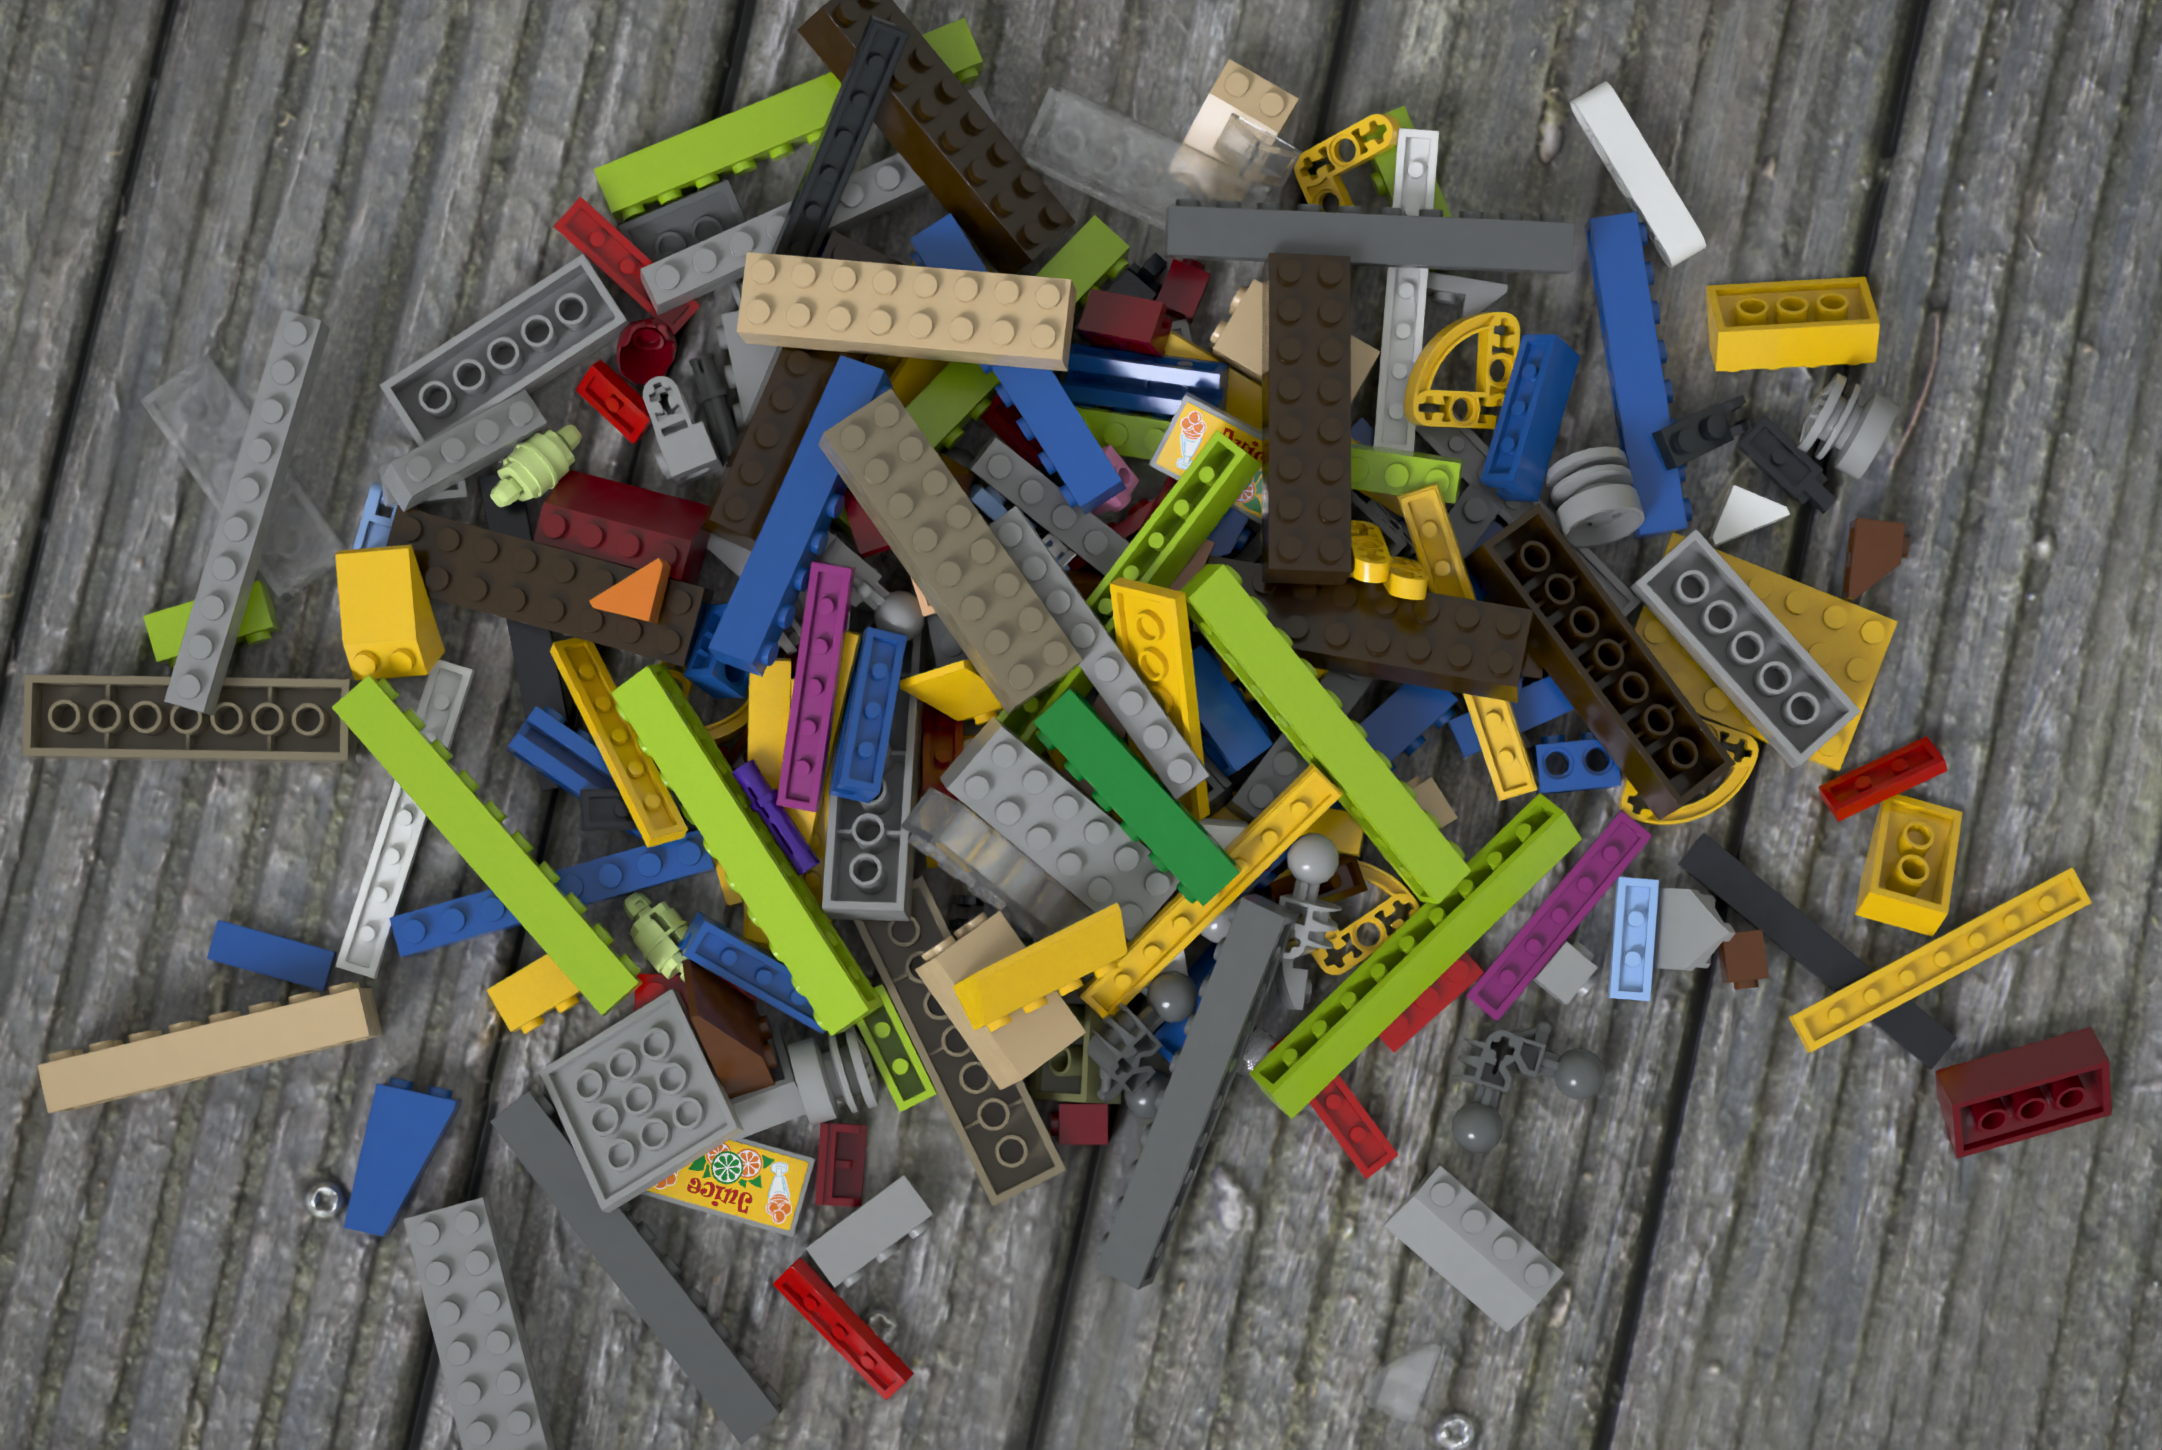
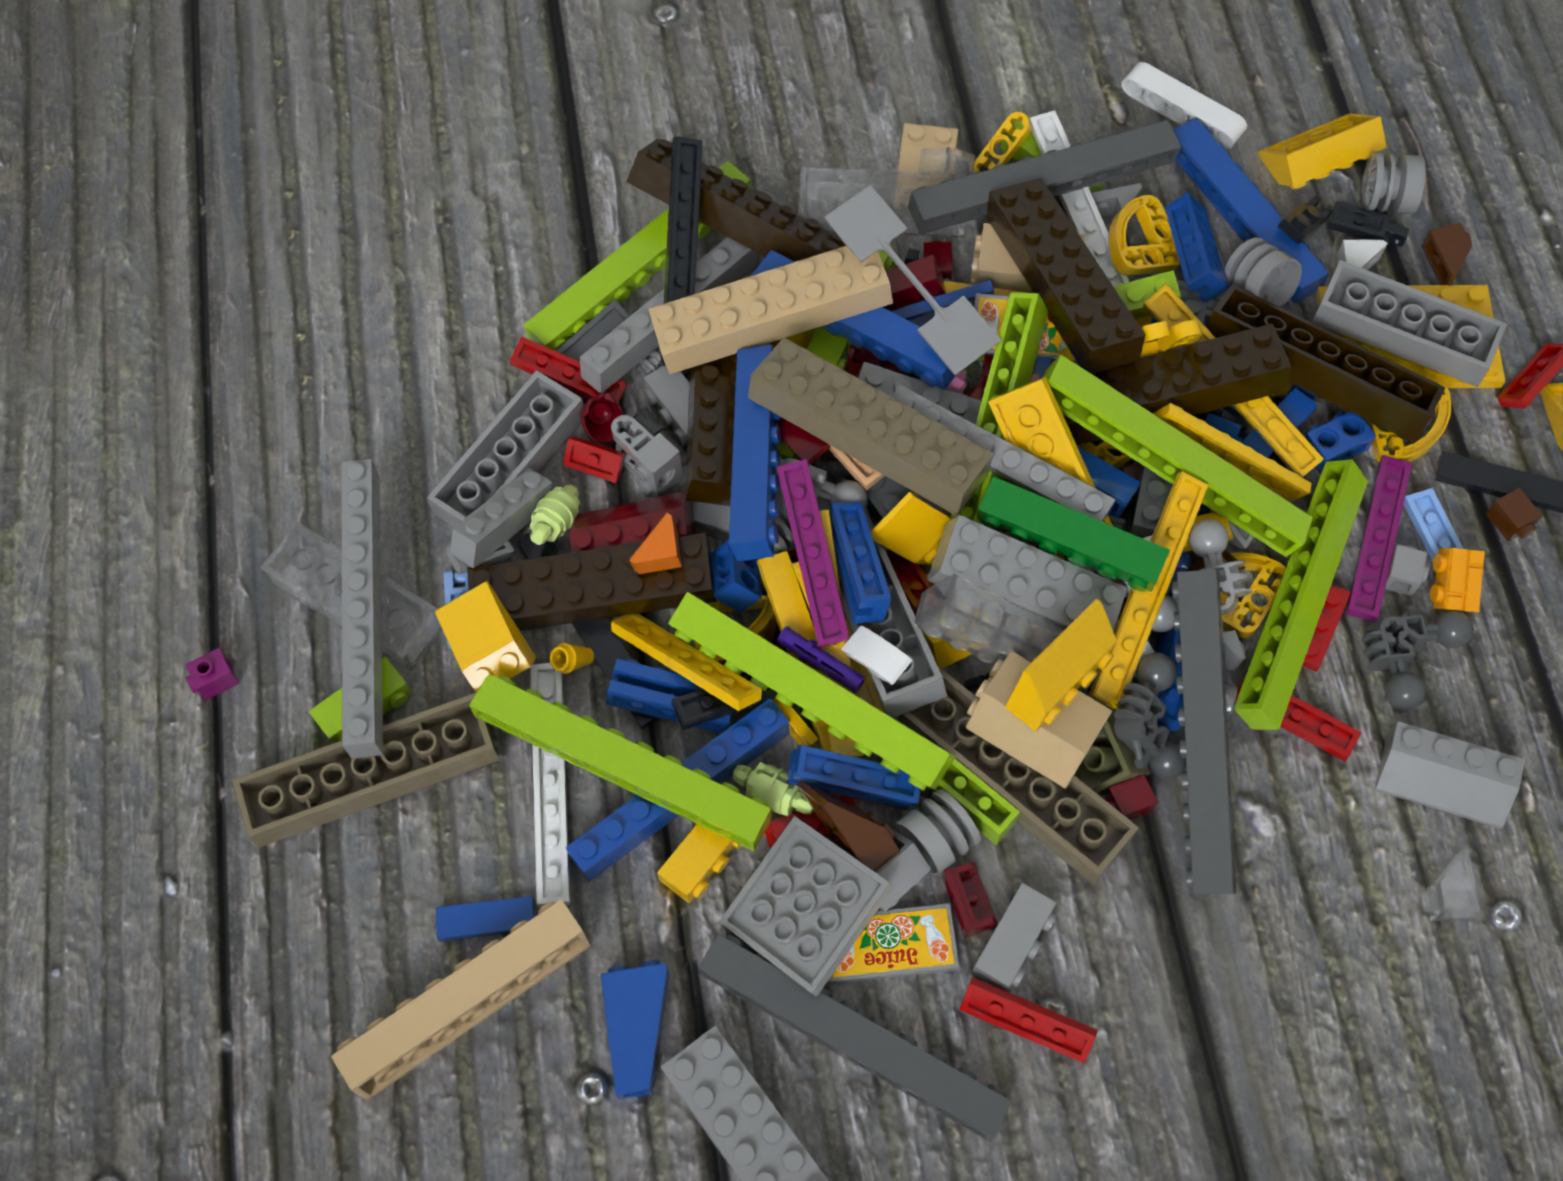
camera: 20 degrees left, 20 degrees down
light grey slope [1653,888,1735,971] -> none
none -> magenta brick [185,648,240,700]
none -> yellow cone [550,643,594,674]
none -> light grey hinge [824,184,1002,376]
none -> white slope [841,625,912,685]
none -> yellow plate [1152,403,1312,502]
none -> light orange brick [1430,548,1485,613]

